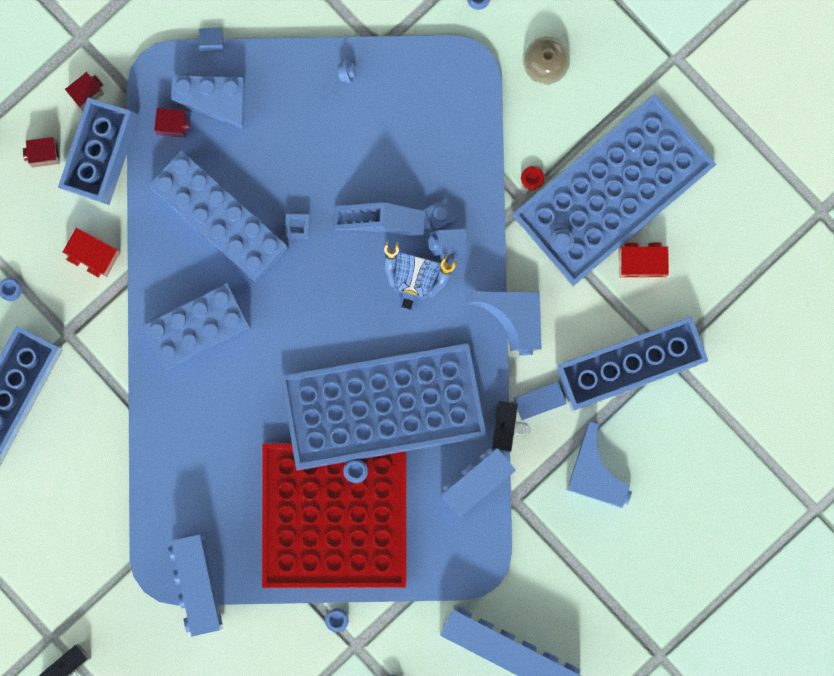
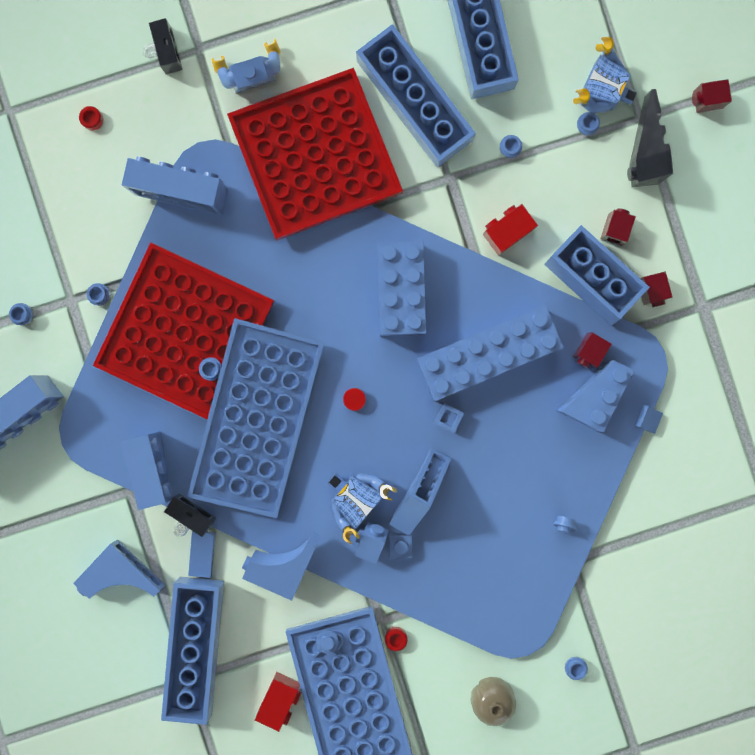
camera: 120 degrees right, 5 degrees up
none -> medium blue torso [211,39,281,93]
none -> red plate [227,67,403,241]
none -> red tile [343,388,366,411]

